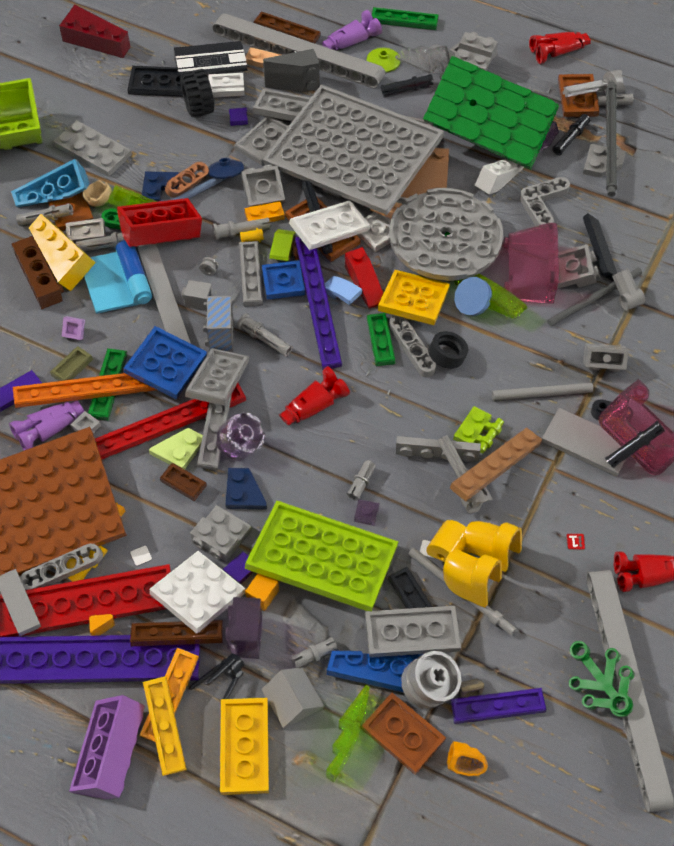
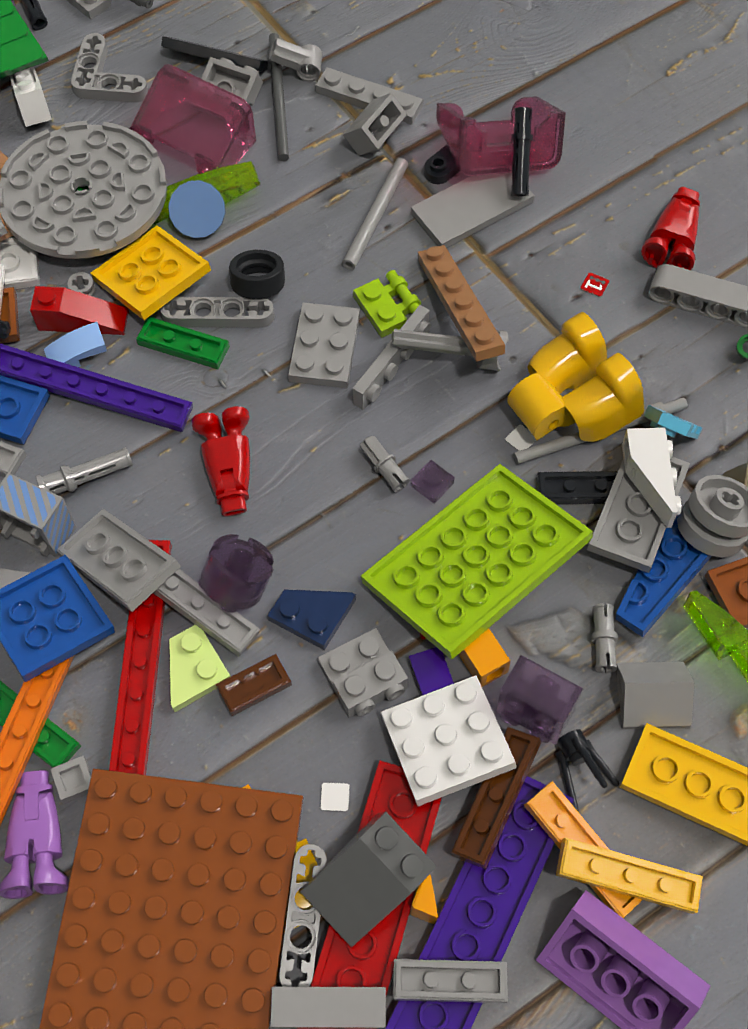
camera: 60 degrees left, 5 degrees up
none -> light grey bush [67,272,96,296]
none -> light grey plate [288,302,360,388]
none -> dark grey slope [300,811,437,947]
none -> light grey plate [315,67,423,125]
none -> light grey tile [393,959,508,1003]
none -> white slope [622,428,681,528]
none -> medium azure wing [643,405,703,439]

